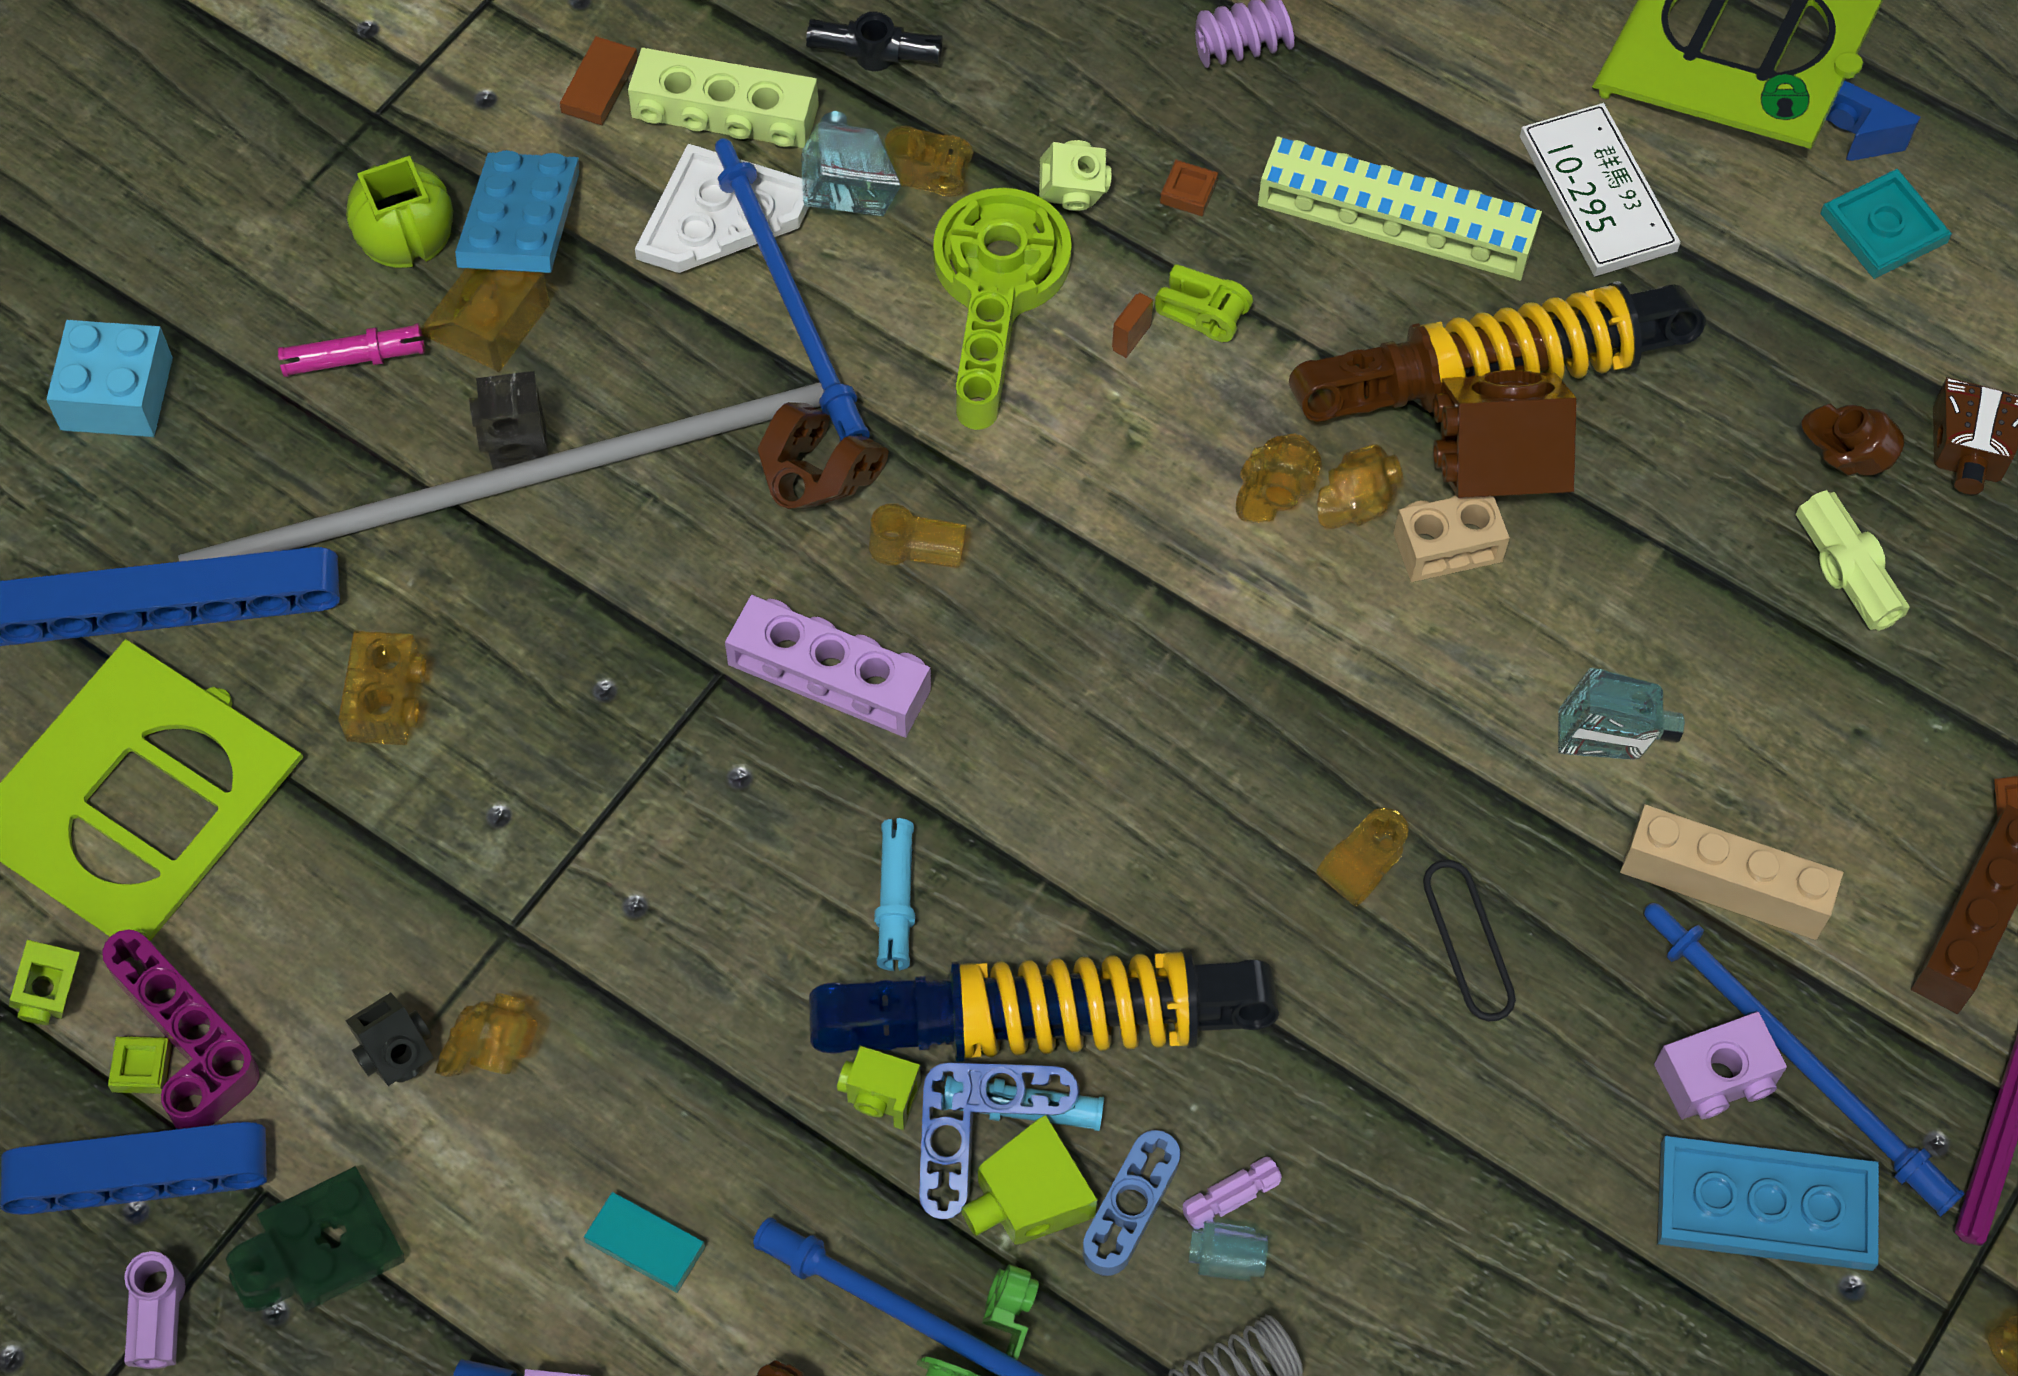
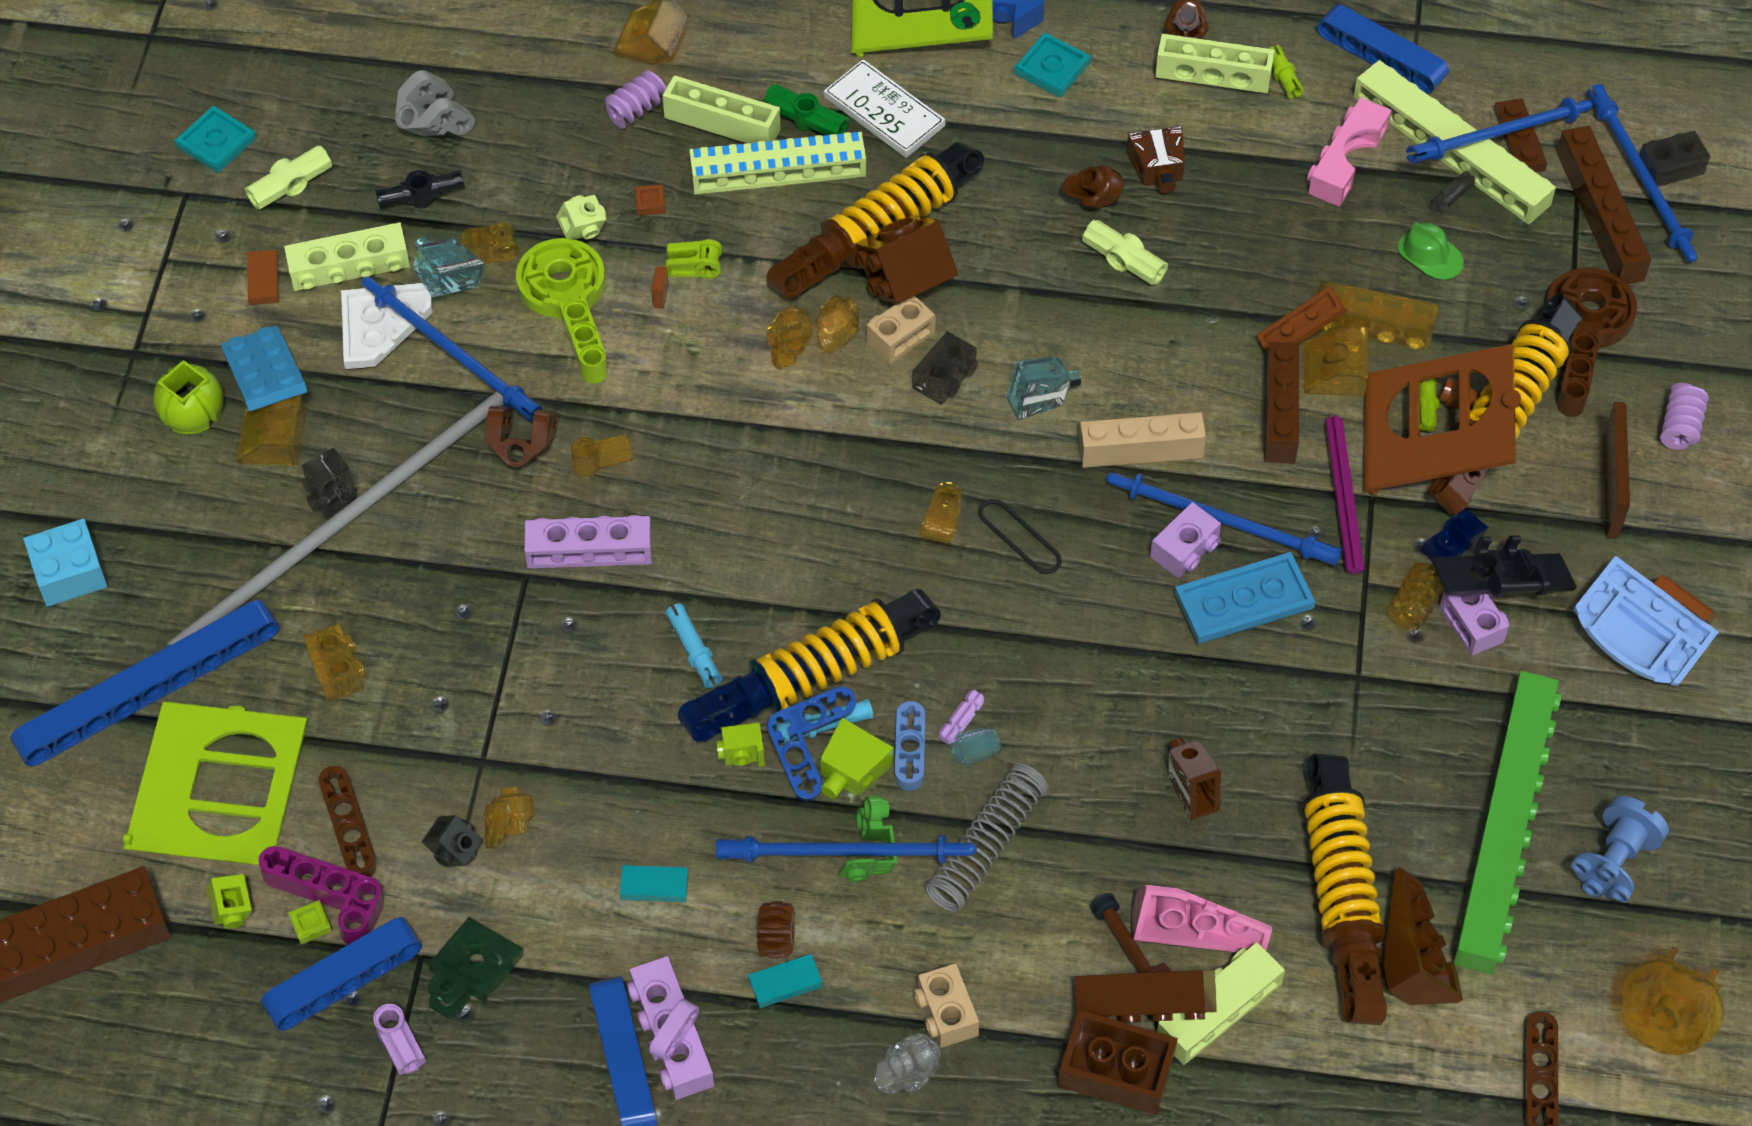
camera: 25 degrees left, 5 degrees down
dark pink pin [278,323,425,377] -> none
none -> reddish brown beam [319,766,377,877]
none -> yellowish green brick [663,75,781,143]
none -> green piece [763,84,849,135]
none -> clear smoke brick [912,331,978,405]

